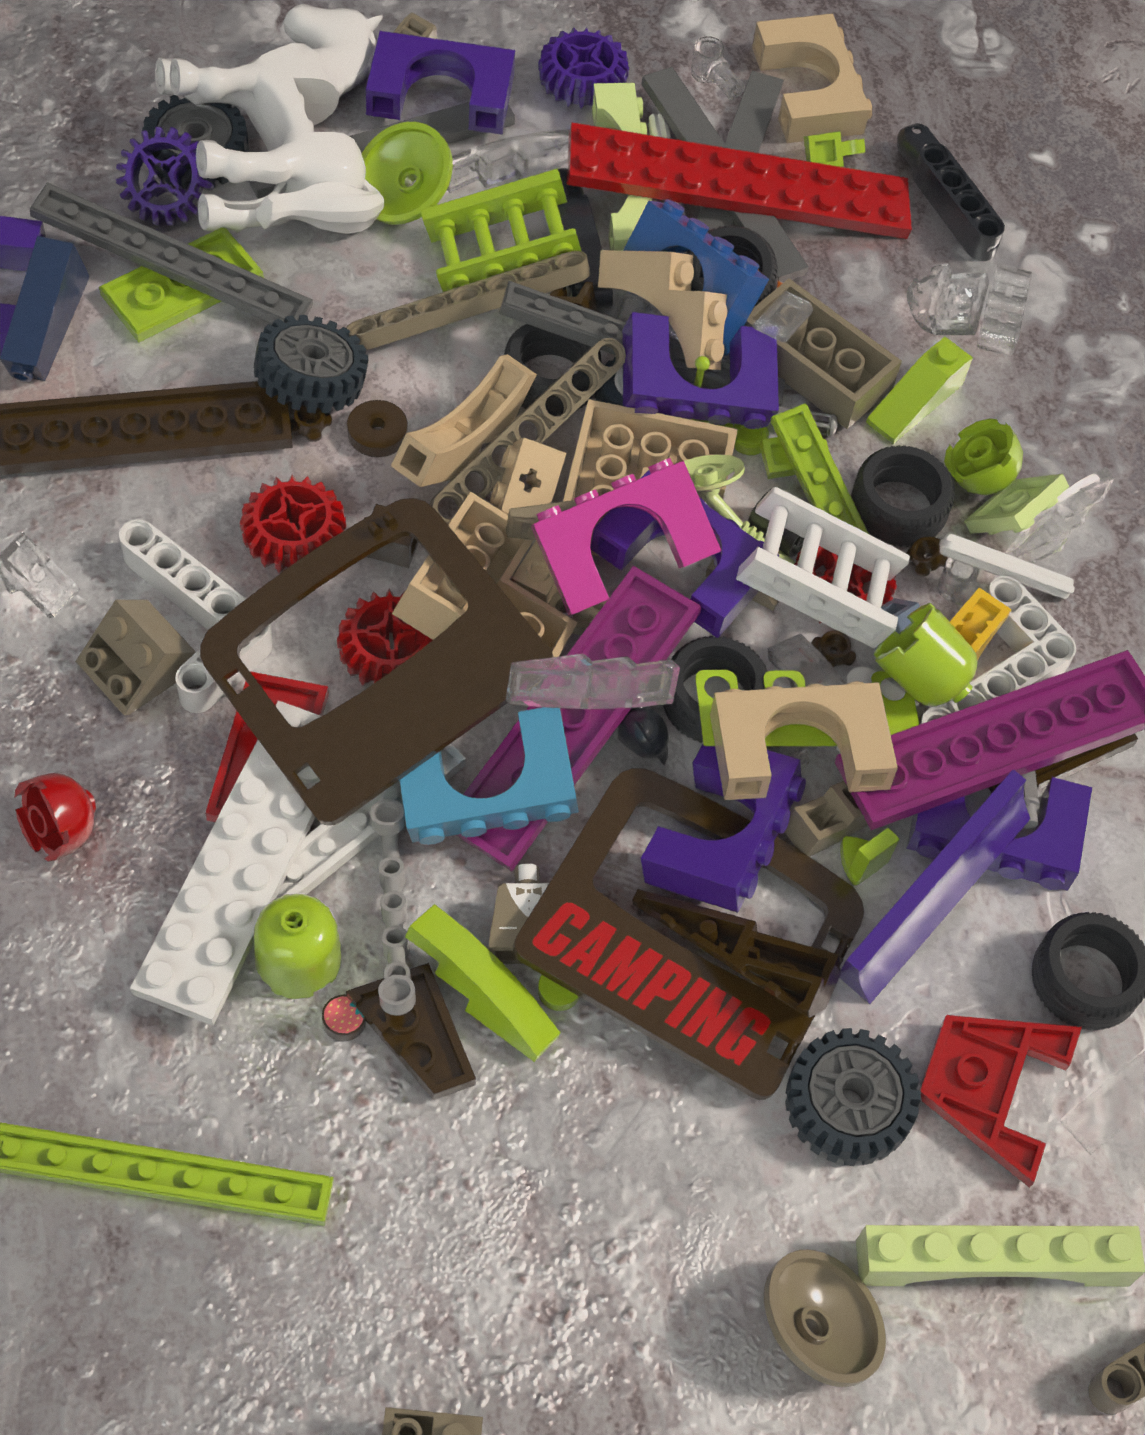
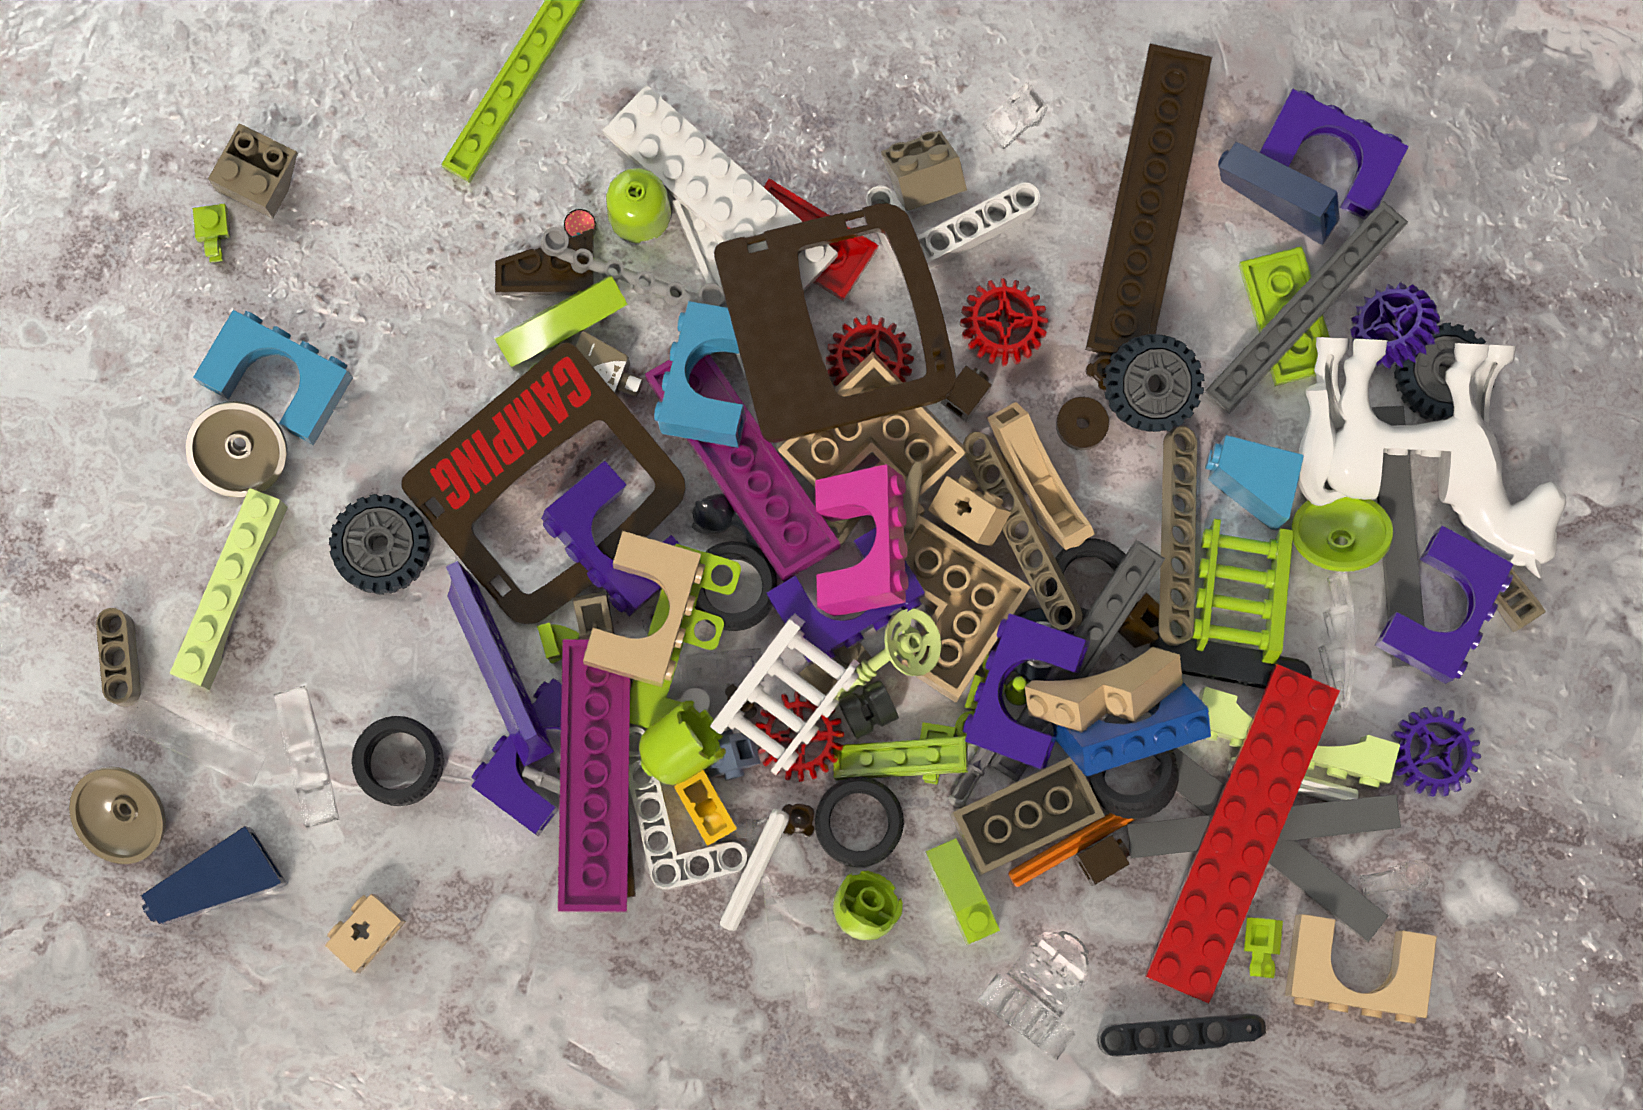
camera: 115 degrees right, 20 degrees up
red cylinder [14,773,96,862] -> none
clear slope [506,653,680,709] -> none
dark brown wedge [632,889,841,1018] -> none
clear tile [752,291,813,343] -> none
red wing [919,1015,1082,1188] -> none
yellowish green plate [964,474,1069,535] -> none
none -> dark azure arch [193,310,353,445]
none -> dark brown brick [1074,835,1130,886]
none -> dark azure slope [1205,435,1304,531]

